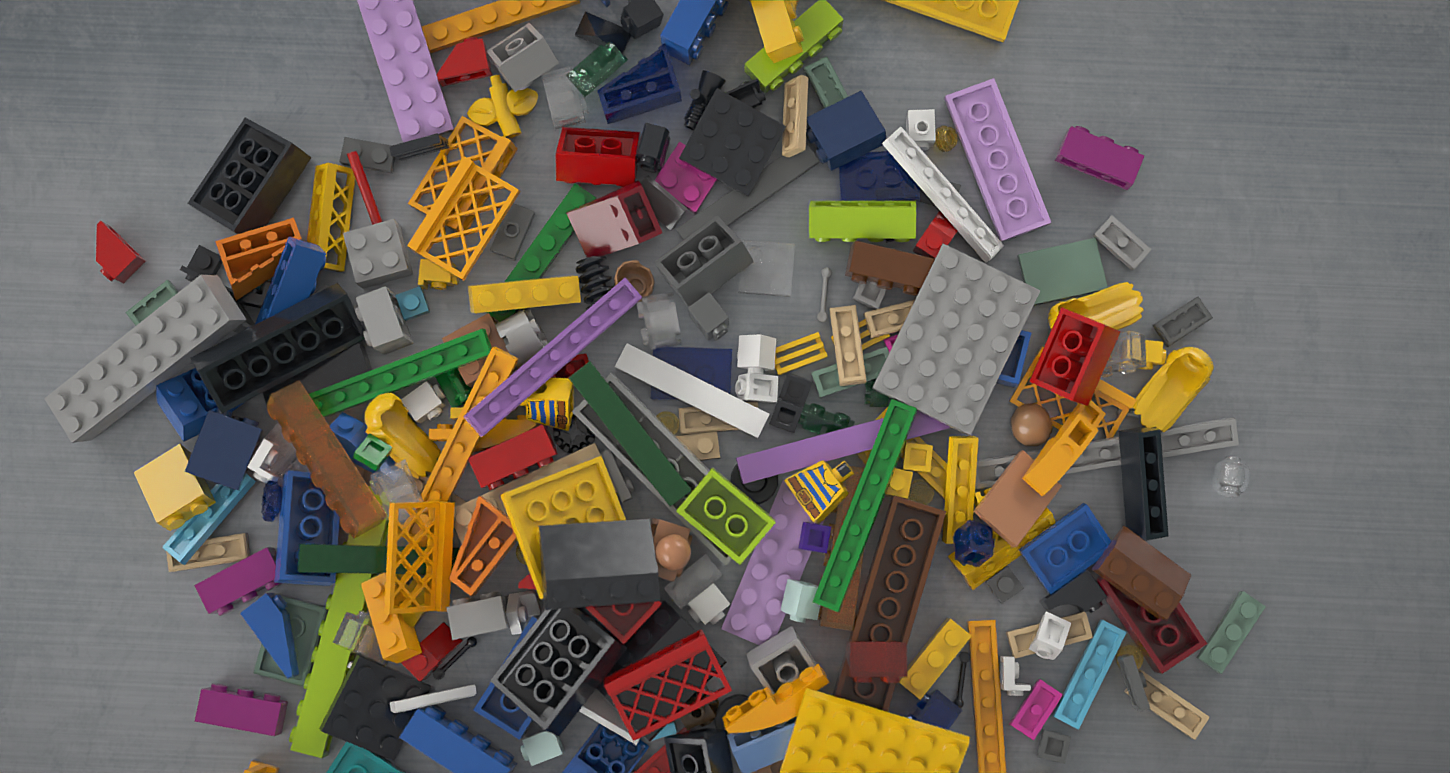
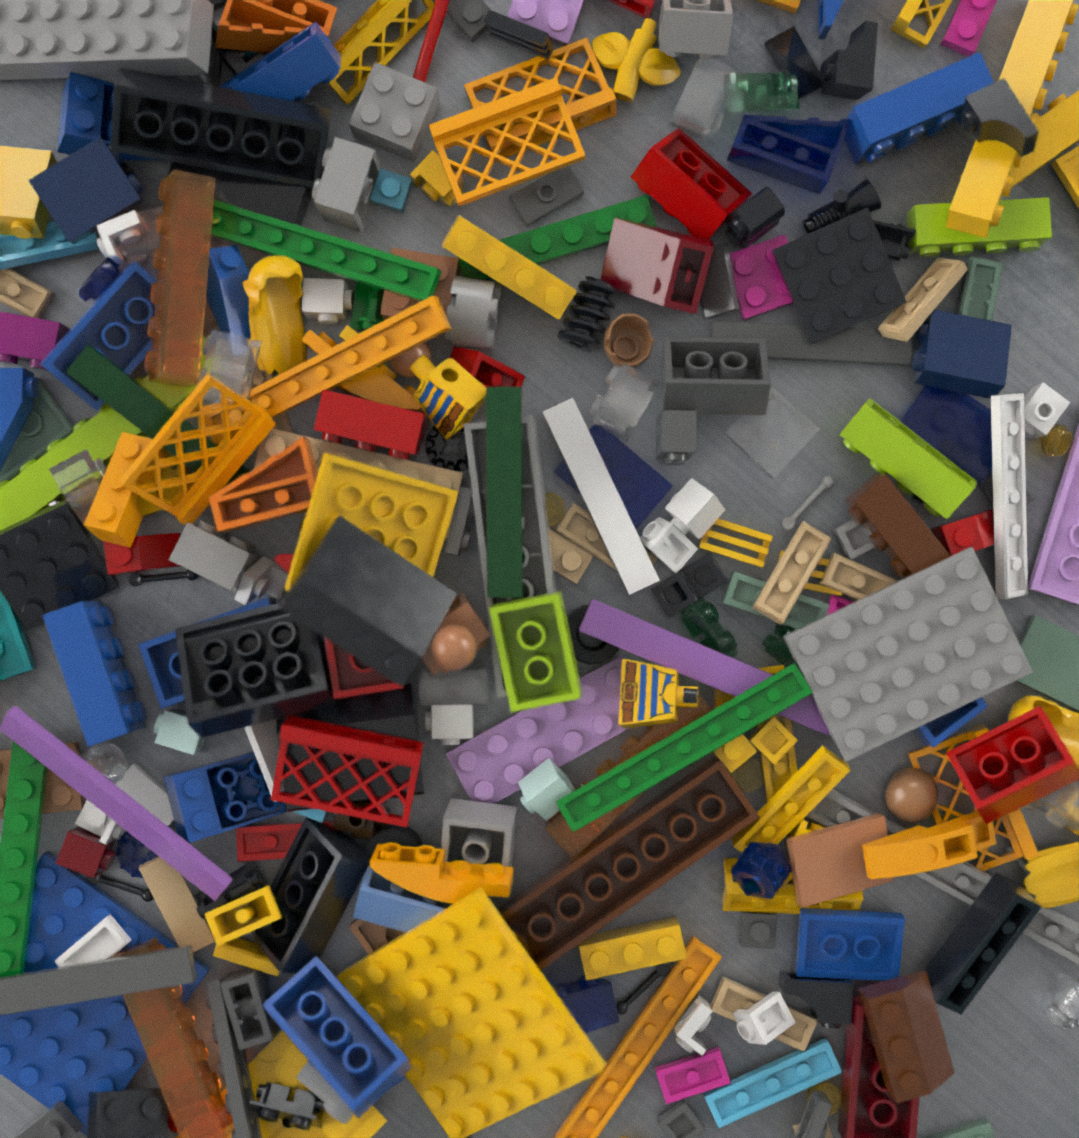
camera: 30 degrees right, 5 degrees up
plate [353,433,393,472] -> none
white tile [389,685,477,713] -> none
medium lavender tile [463,278,643,438] -> none
dark purple plate [798,522,831,553] -> none
clear red brick [846,641,907,683] -> none

